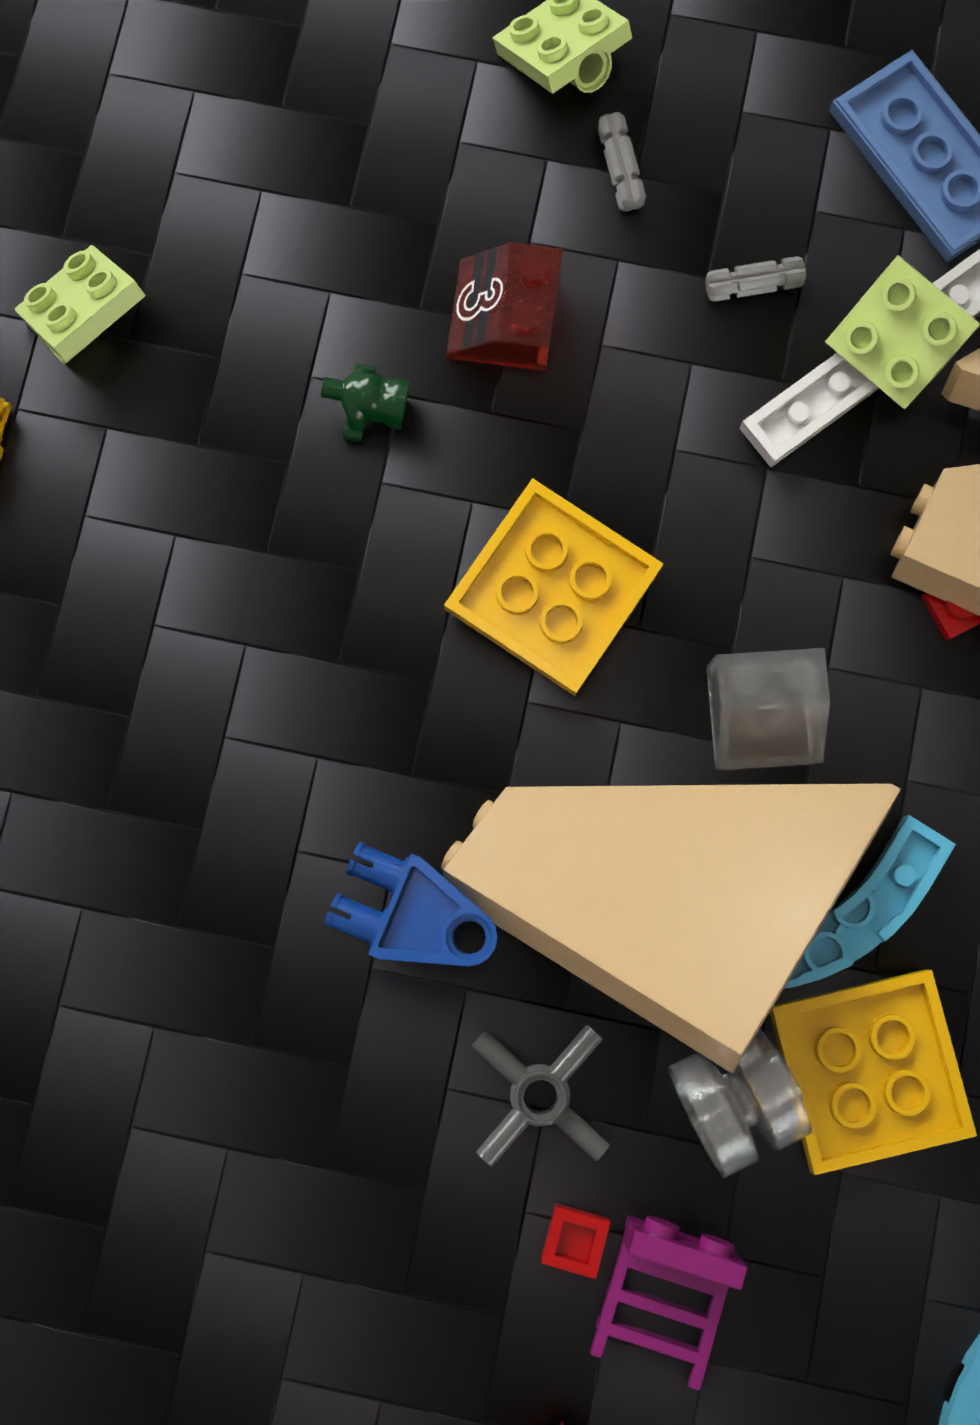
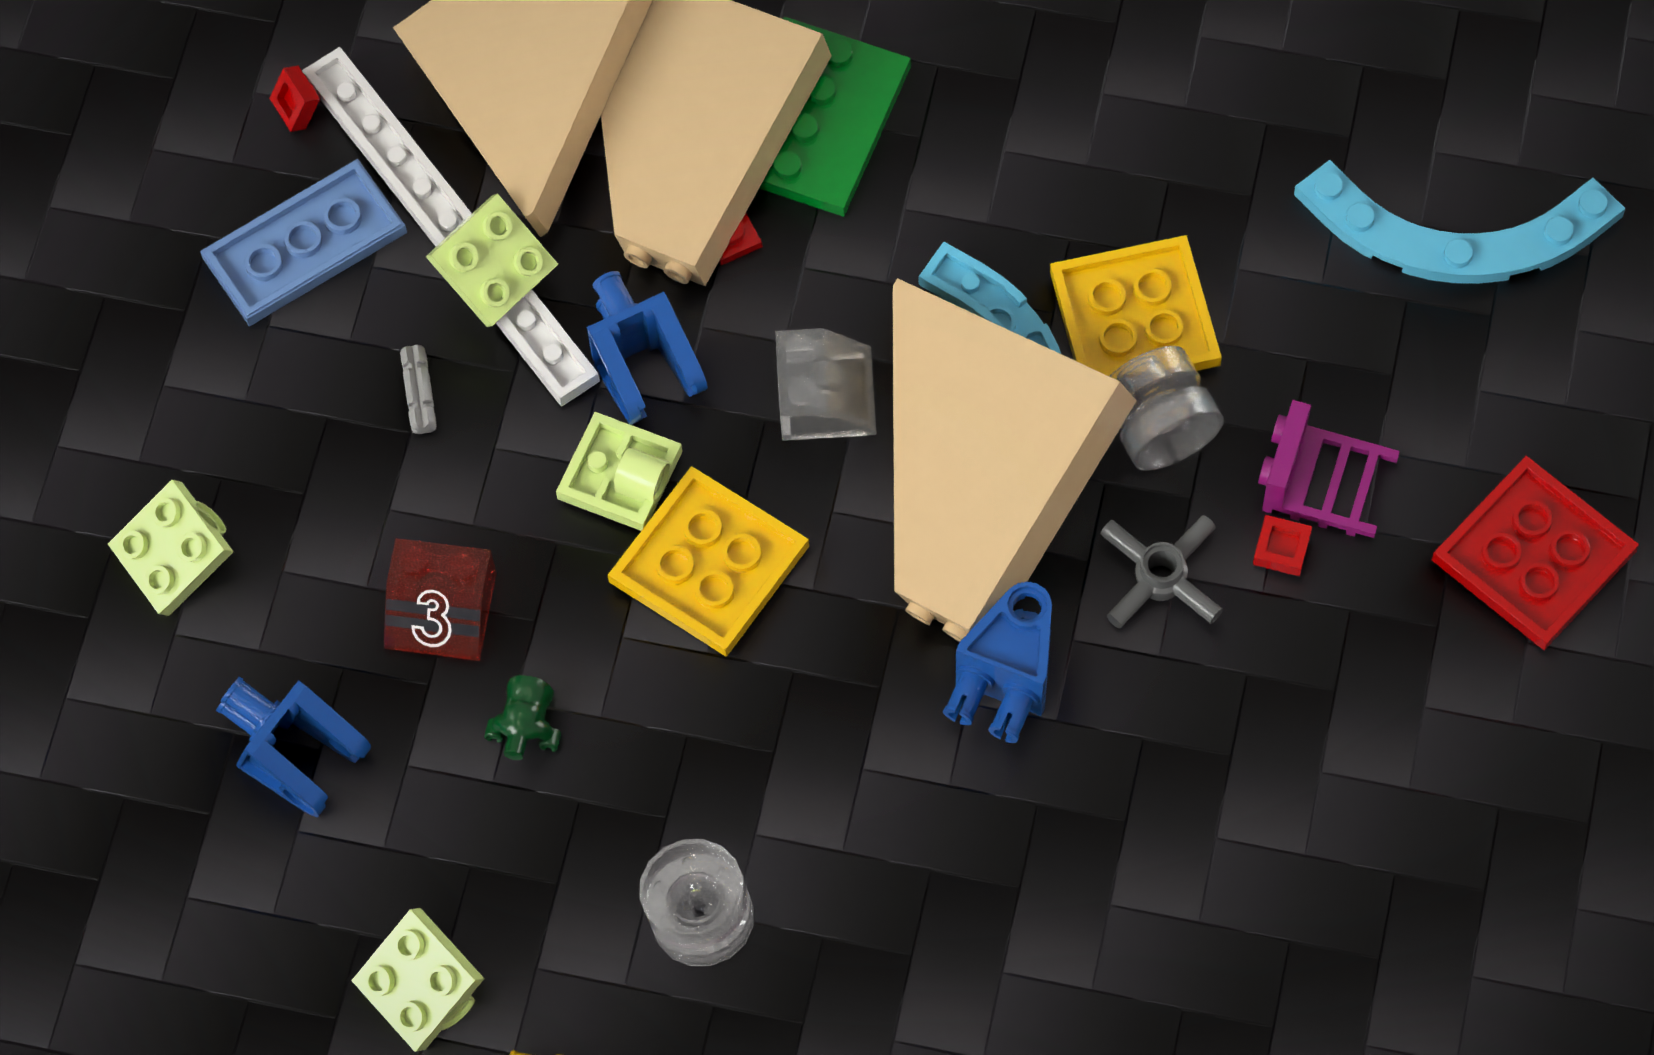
camera: 85 degrees left, 15 degrees down
light grey axle [598,112,646,212] -> none
none -> blue piece [216,676,371,817]
none -> yellowish green plate [556,412,683,531]
none -> blue piece [587,271,708,425]
none -> clear wheel [639,839,754,966]

